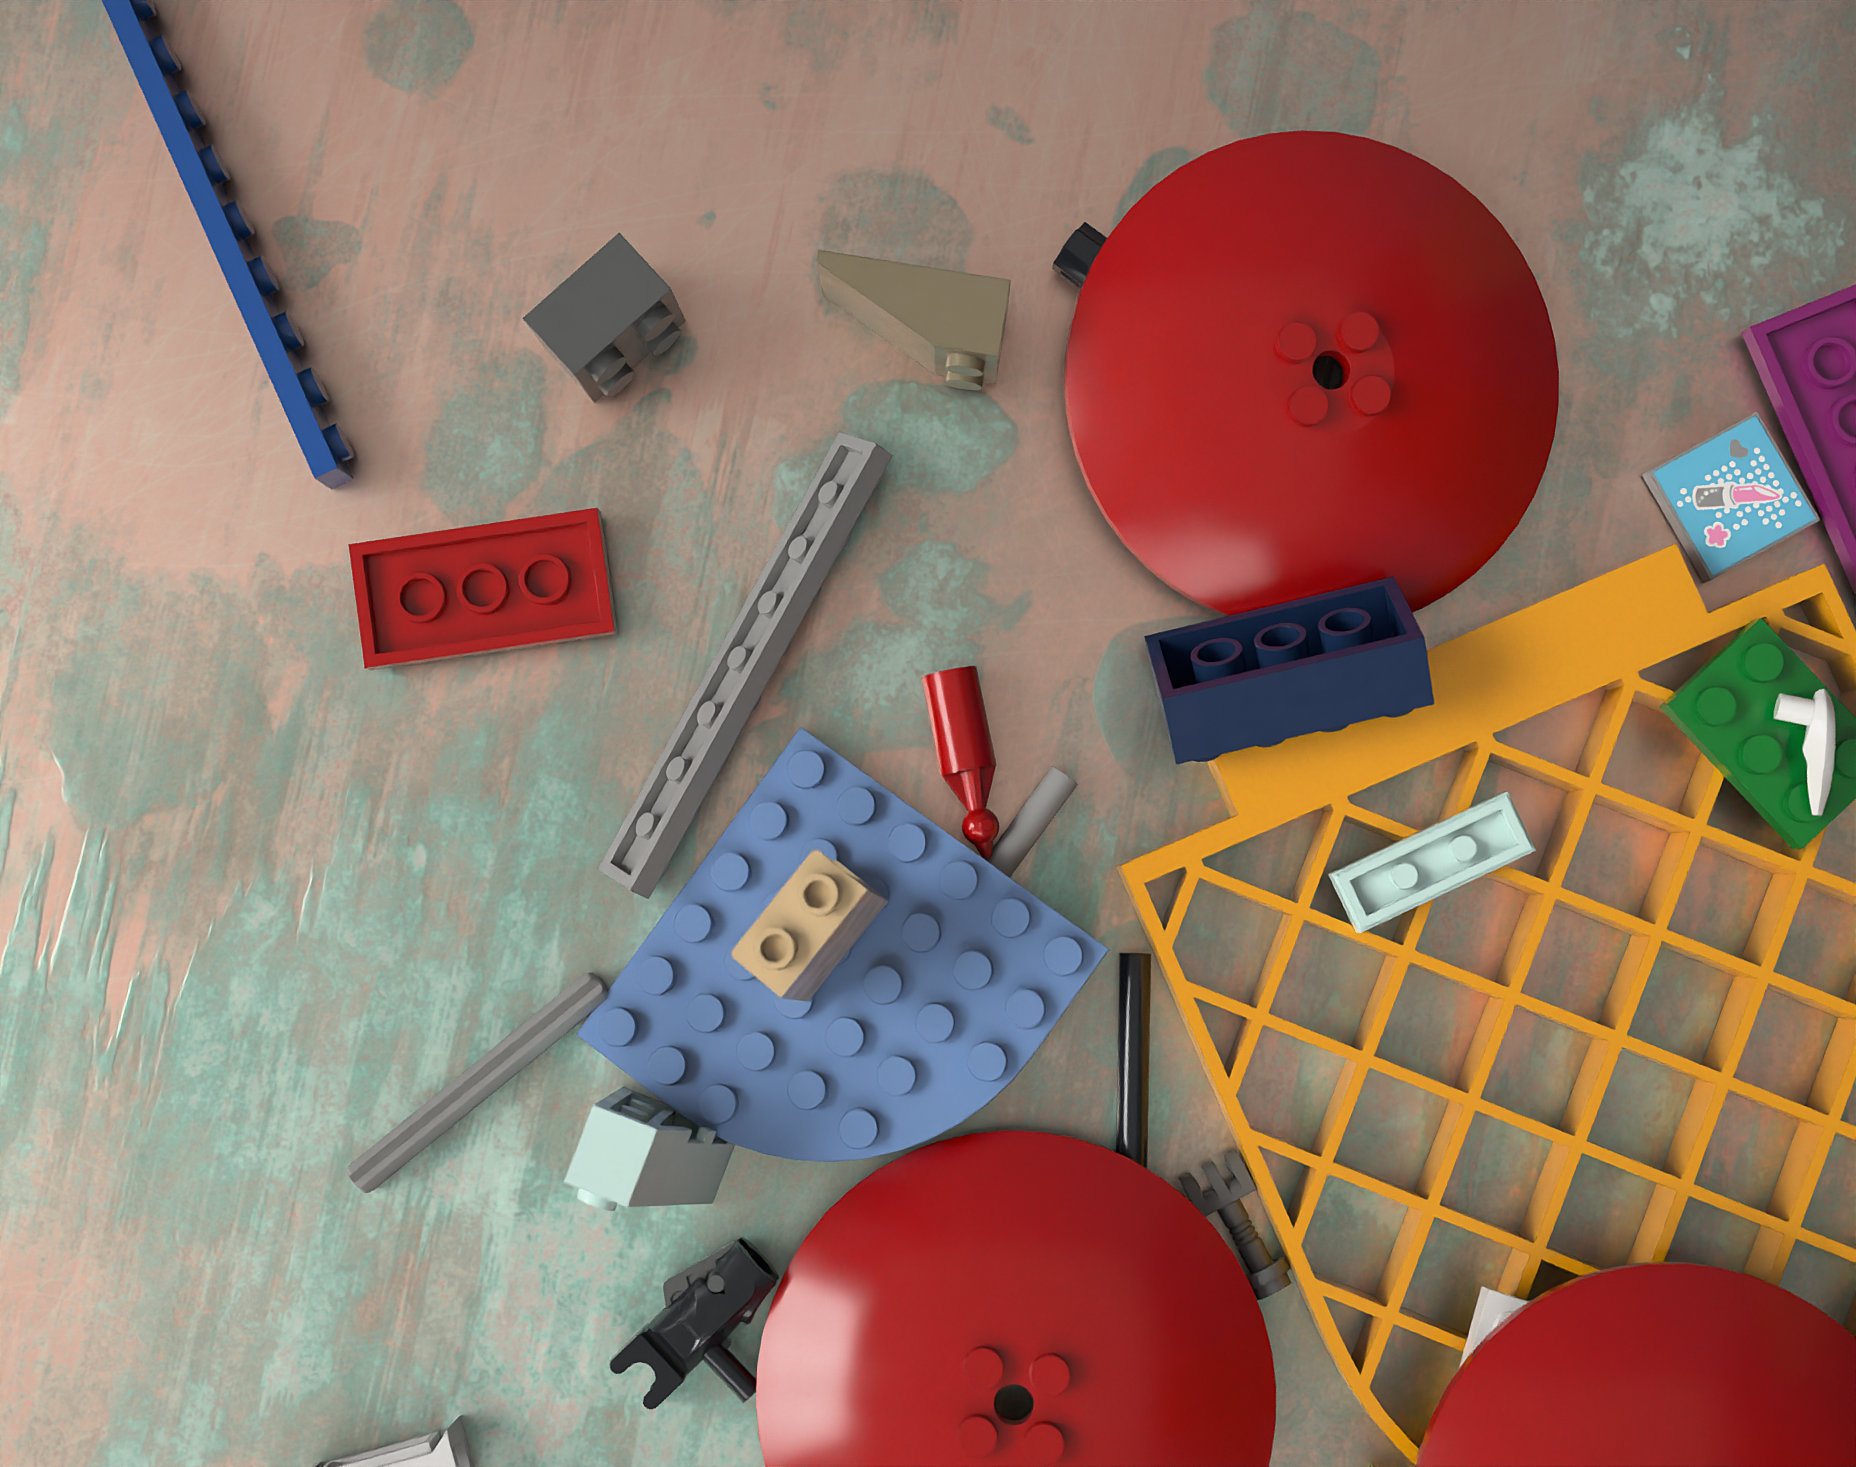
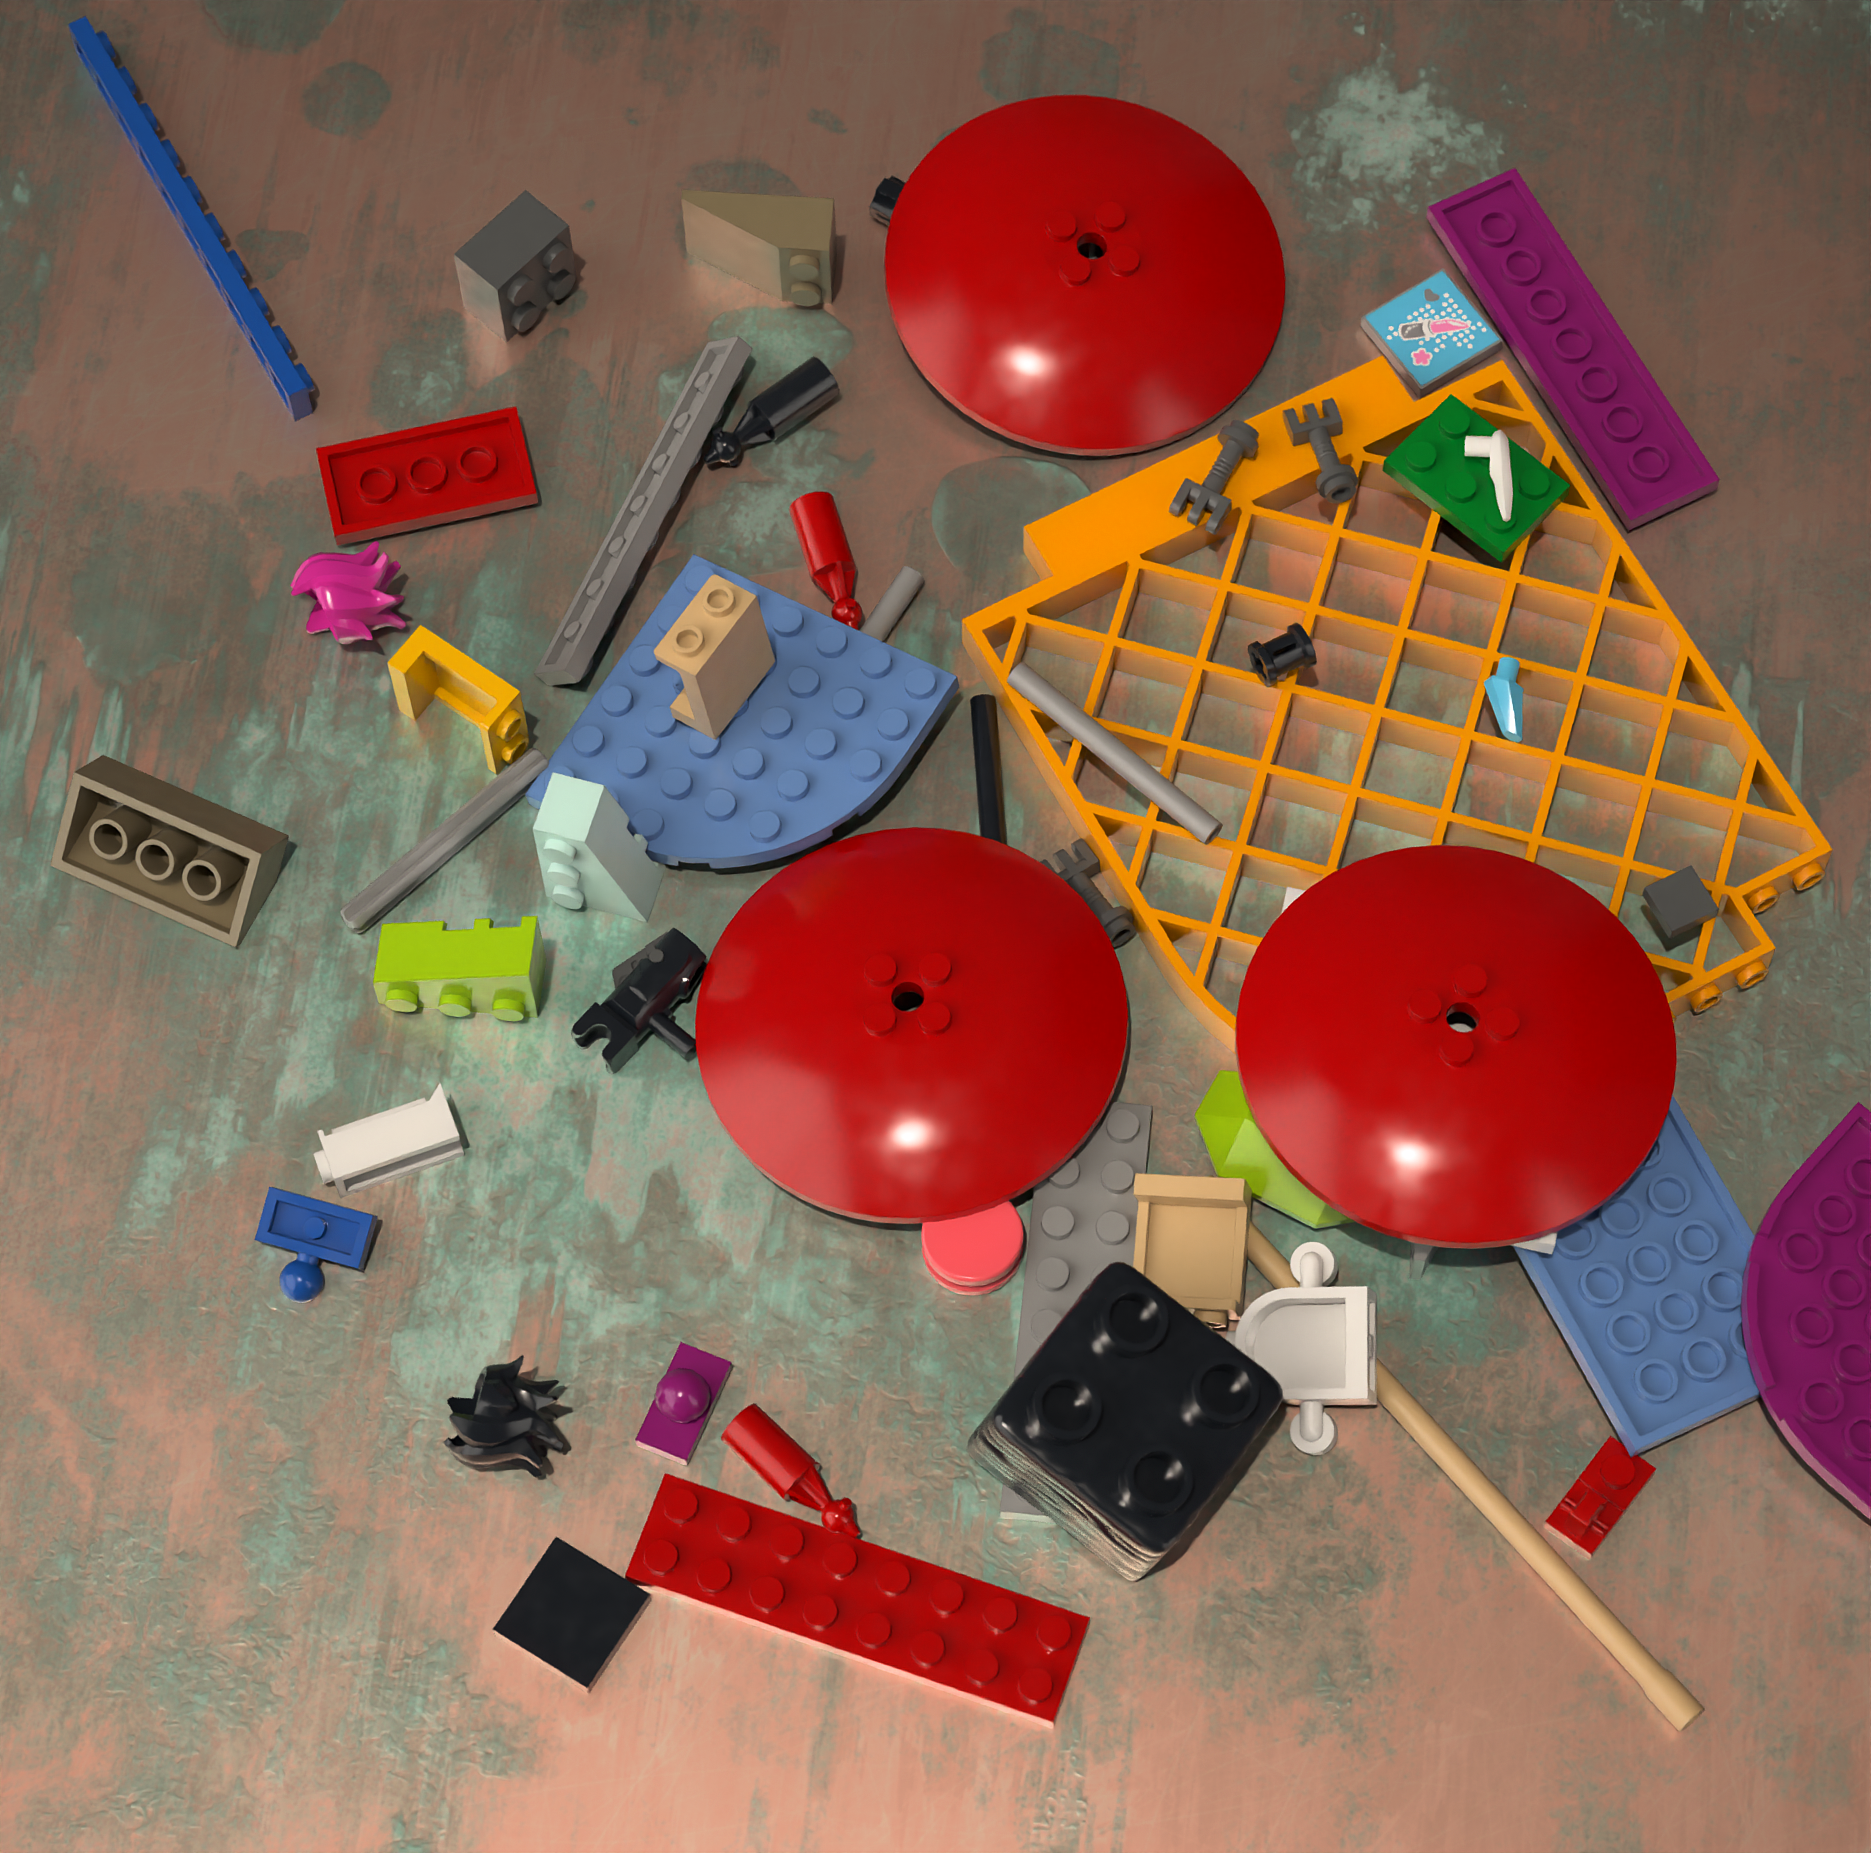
camera: 10 degrees left, 20 degrees down
dark blue brick [1144,577,1434,765] -> none
light aqua tile [1328,792,1536,933] -> none
none -> dark tan slope [50,755,289,947]
none -> dark pink hair [290,541,406,645]
none -> lime wedge [373,916,546,1021]
none -> yellow panel [387,625,529,775]
none -> black wheel [703,357,839,466]
none -> light grey piece [1007,662,1223,845]
none -> dark grey hinge [1169,420,1259,535]
none -> black bush [1247,622,1317,687]
none -> dark grey hinge [1282,398,1358,504]
none -> medium azure bar [1484,657,1524,743]

